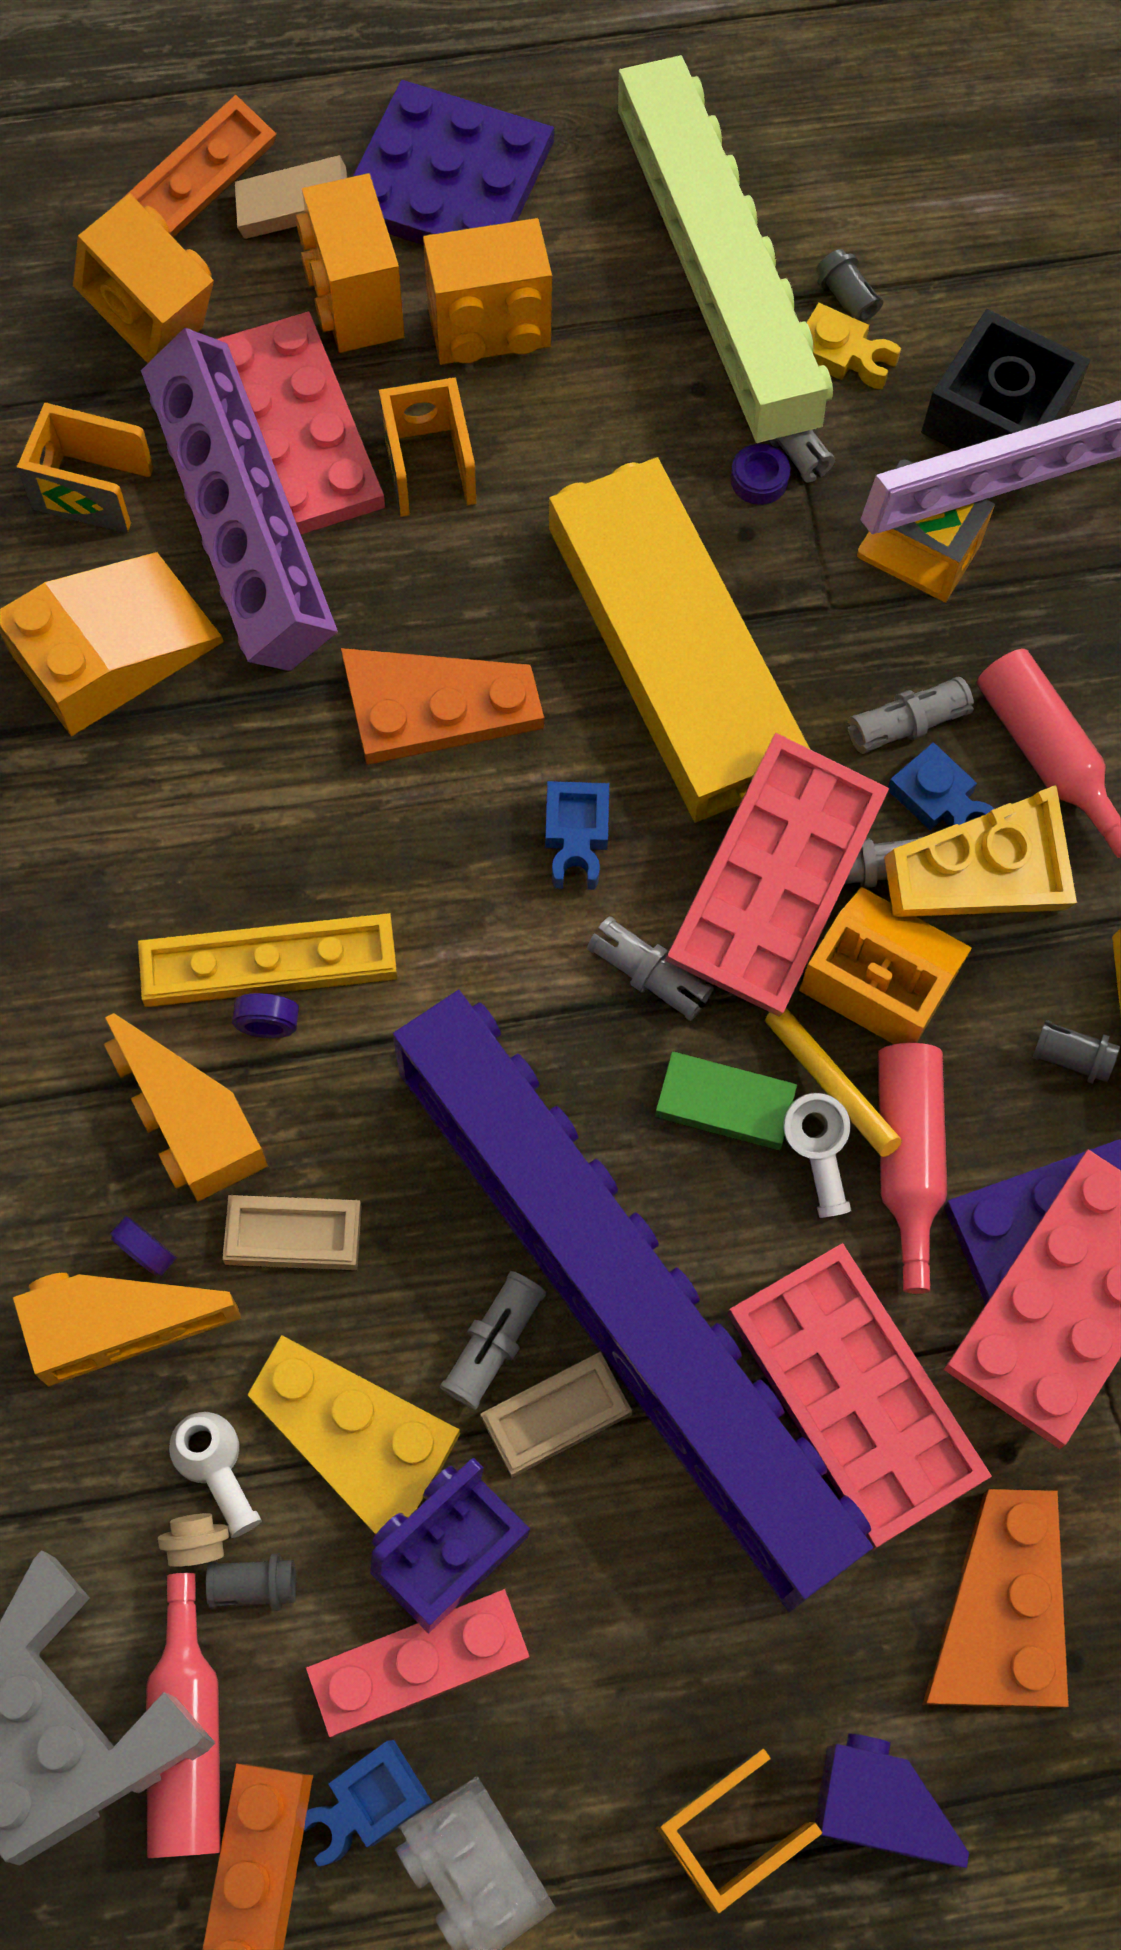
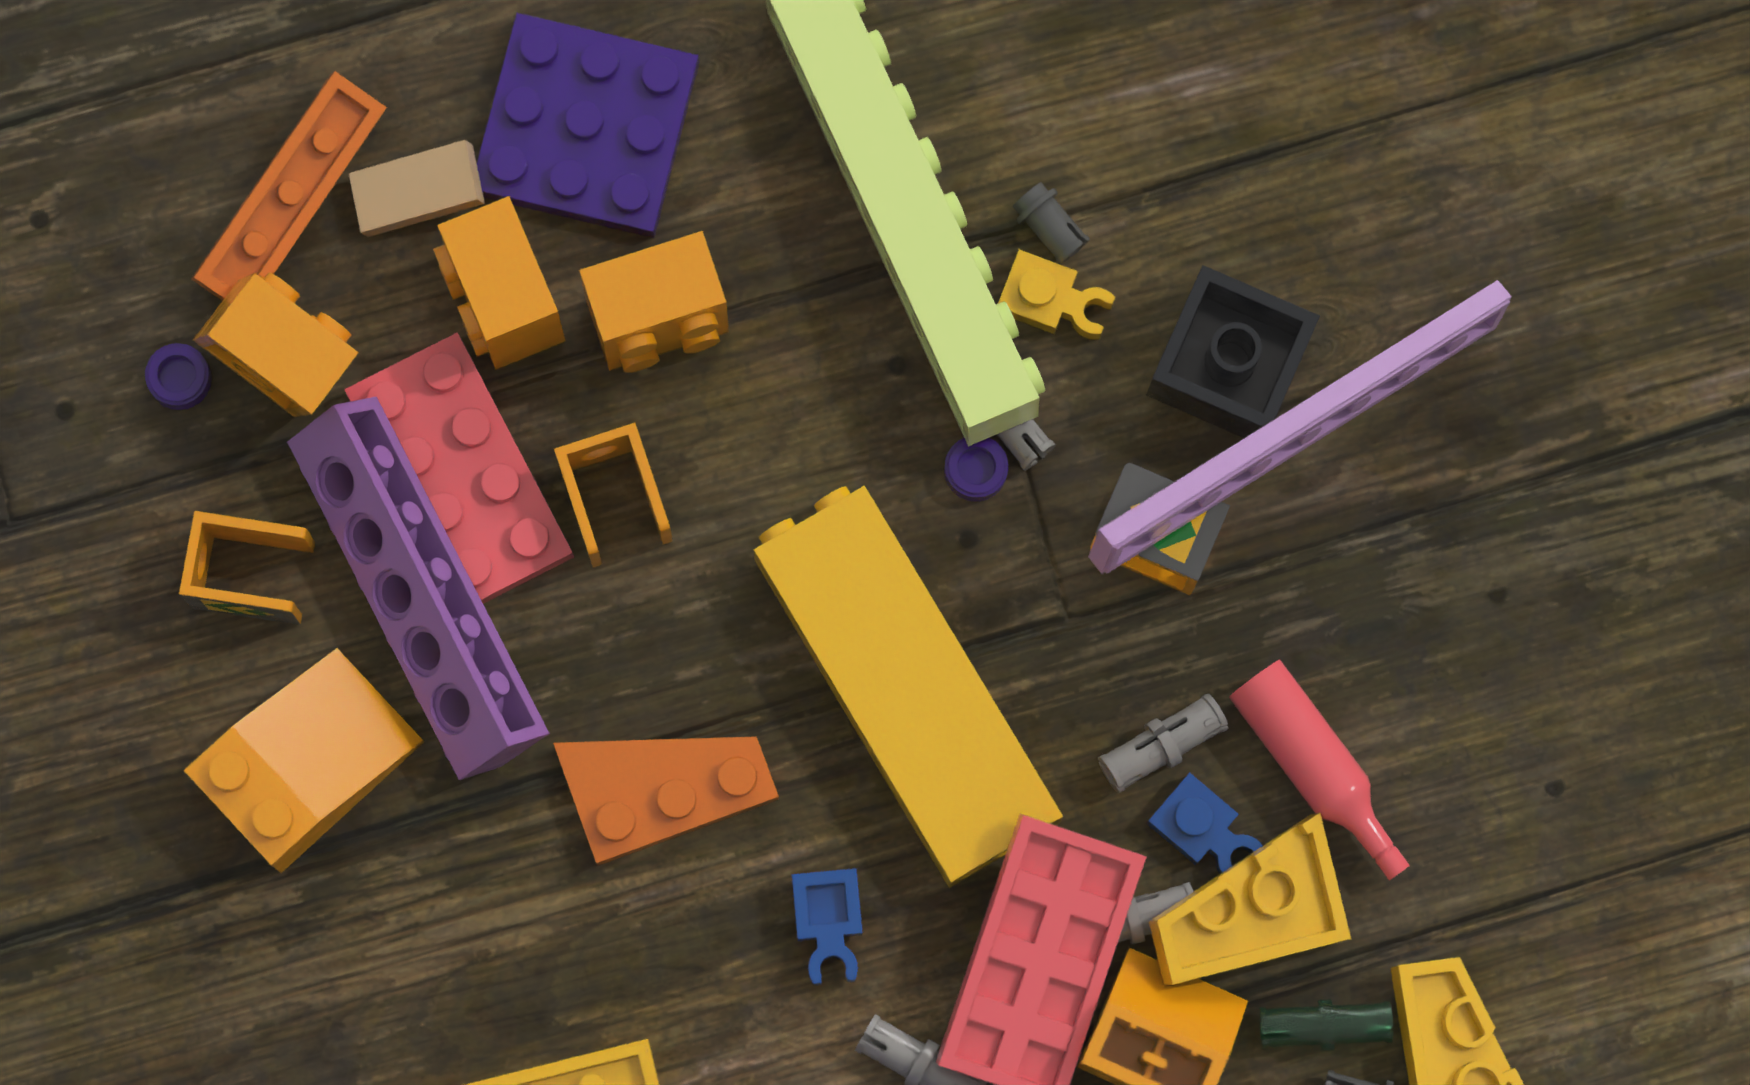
camera: 10 degrees left, 10 degrees up
none -> dark purple tile [145,343,212,410]
none -> clear green pin [1259,999,1393,1052]

